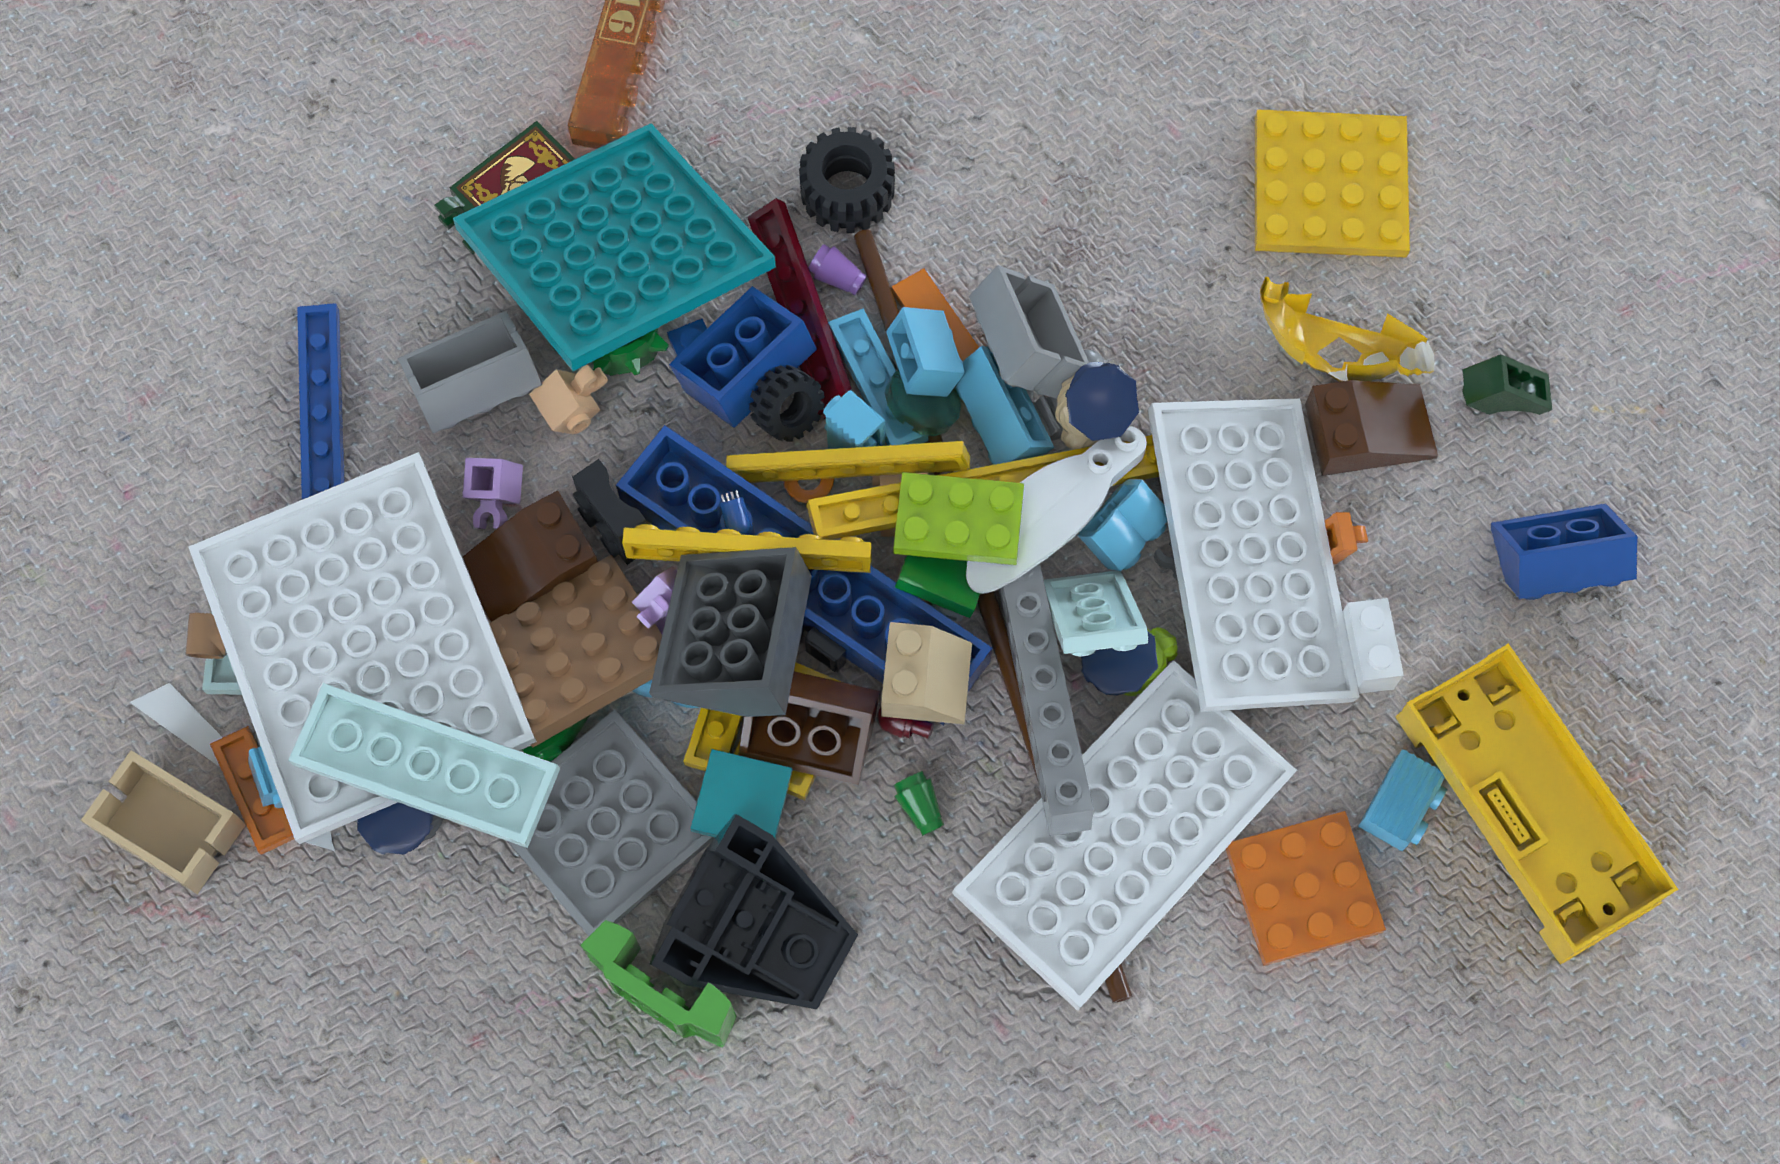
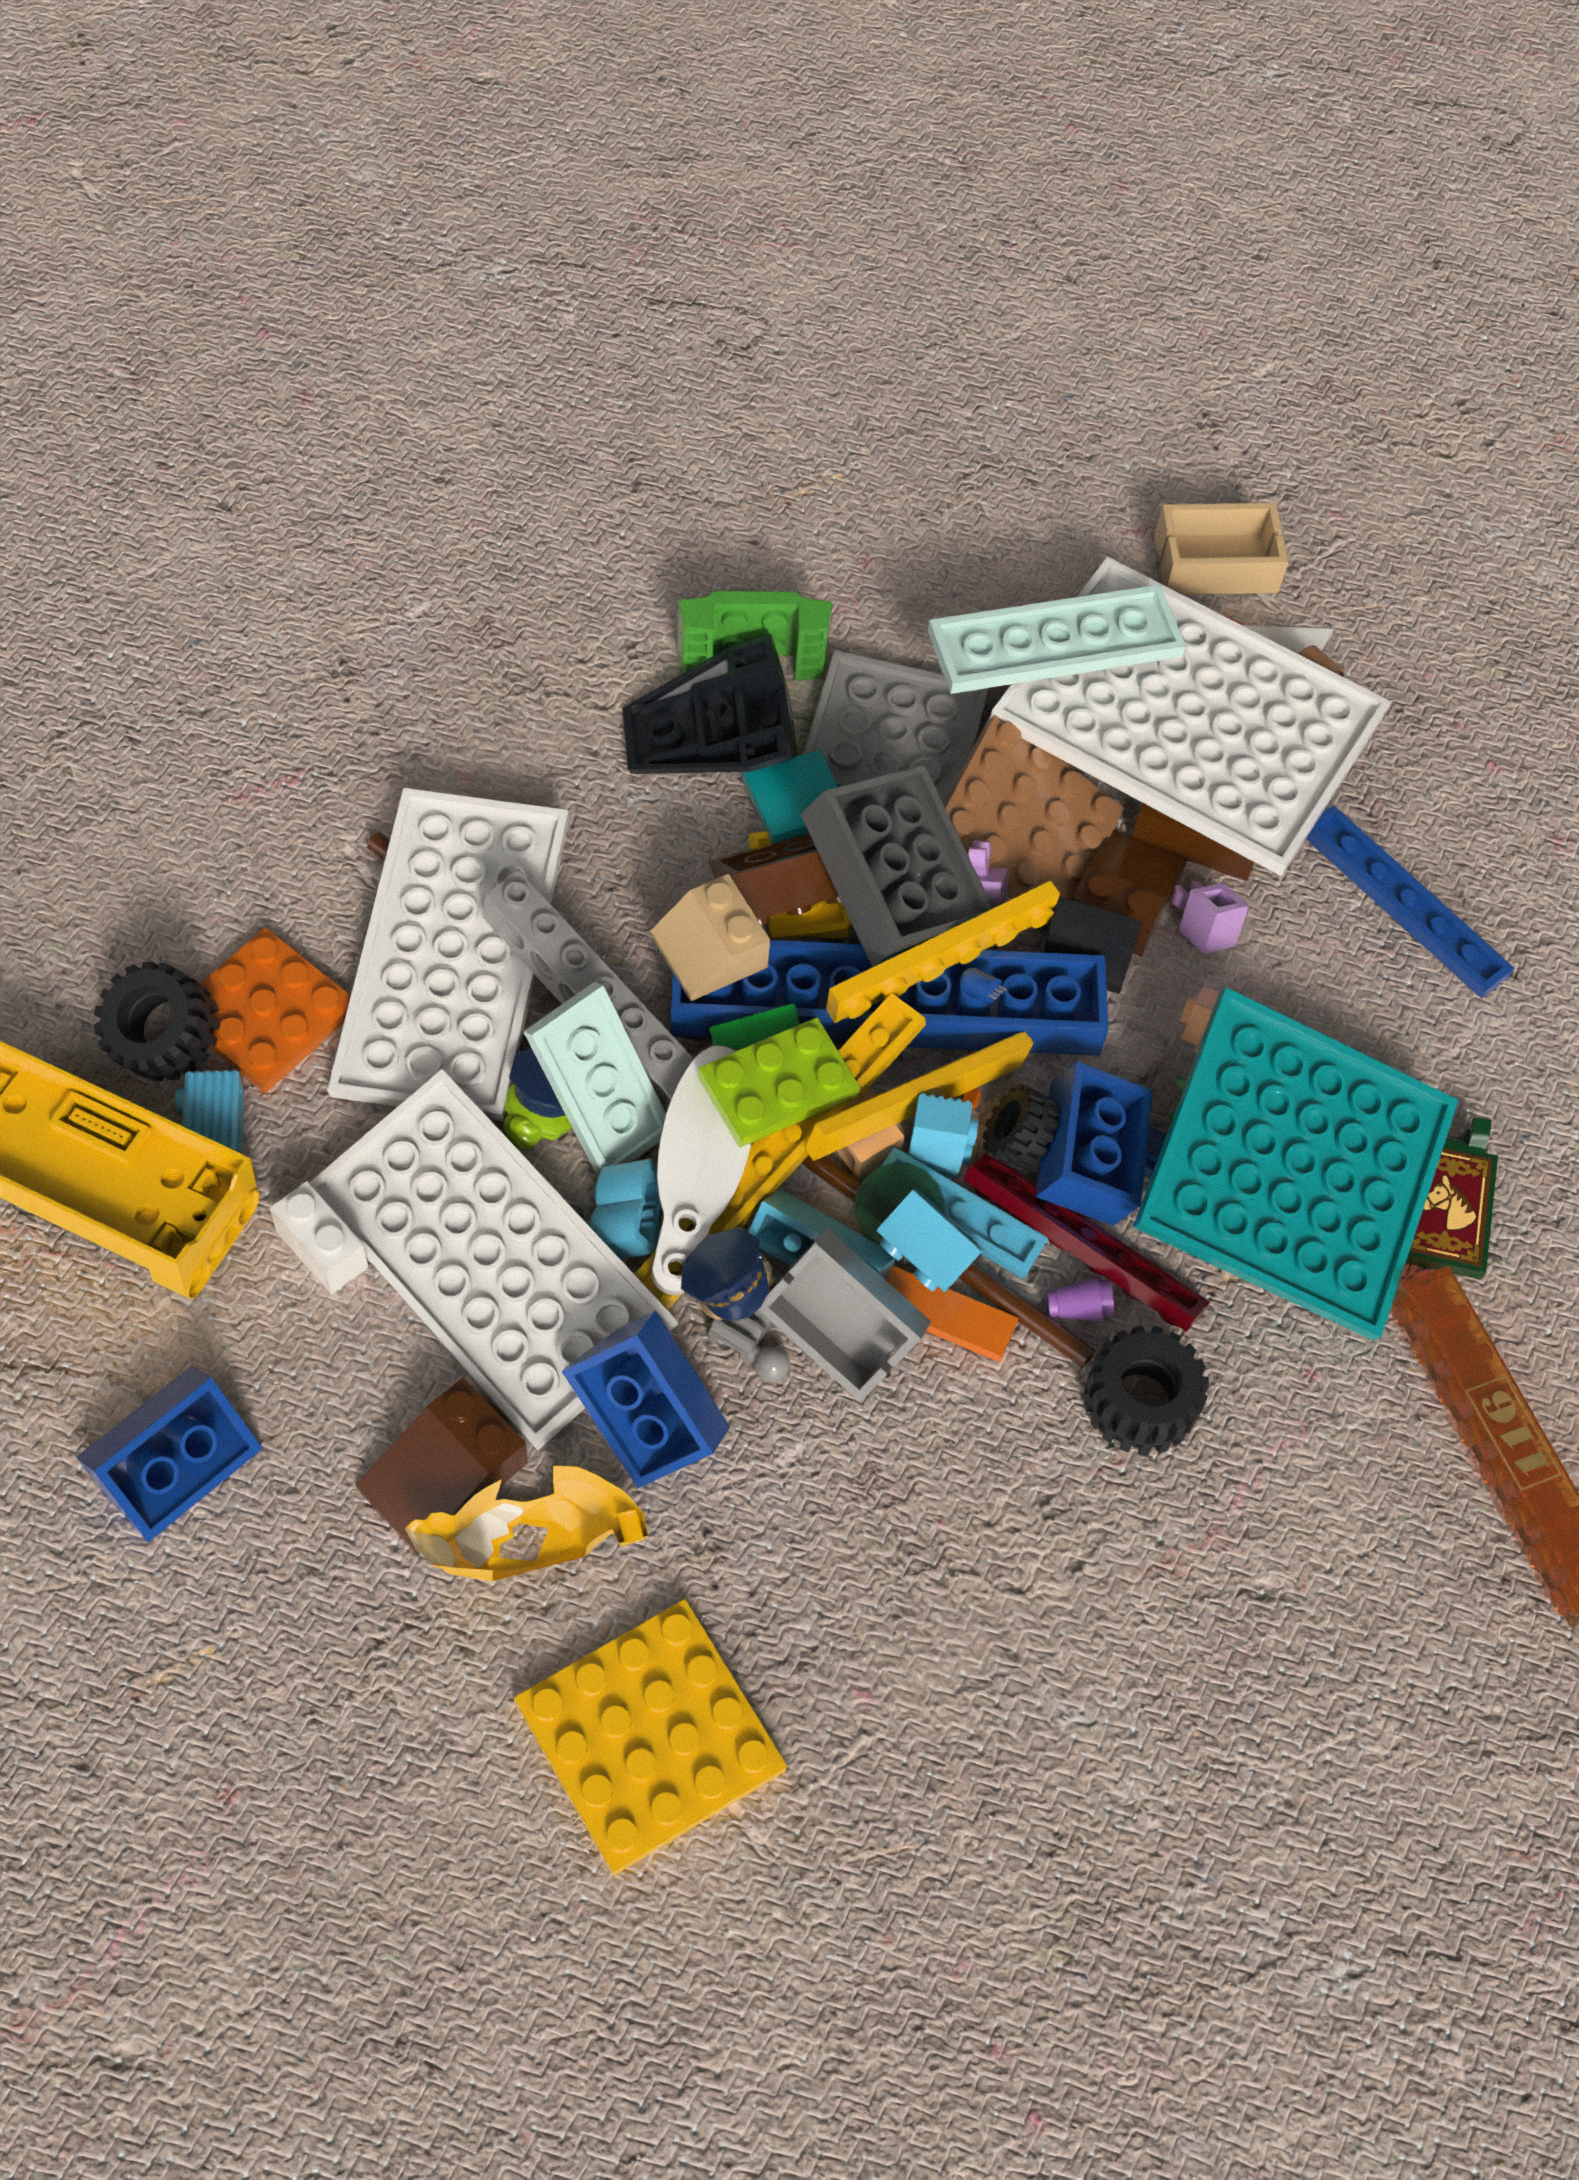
camera: 140 degrees right, 10 degrees down
light grey piece [398,311,542,433] -> none
green cone [893,771,944,836] -> none
orange tile [1325,512,1368,564] -> none
dark green arch [1462,354,1552,415] -> none
none -> black tyre [94,961,220,1082]
none -> blue slope [562,1310,730,1488]

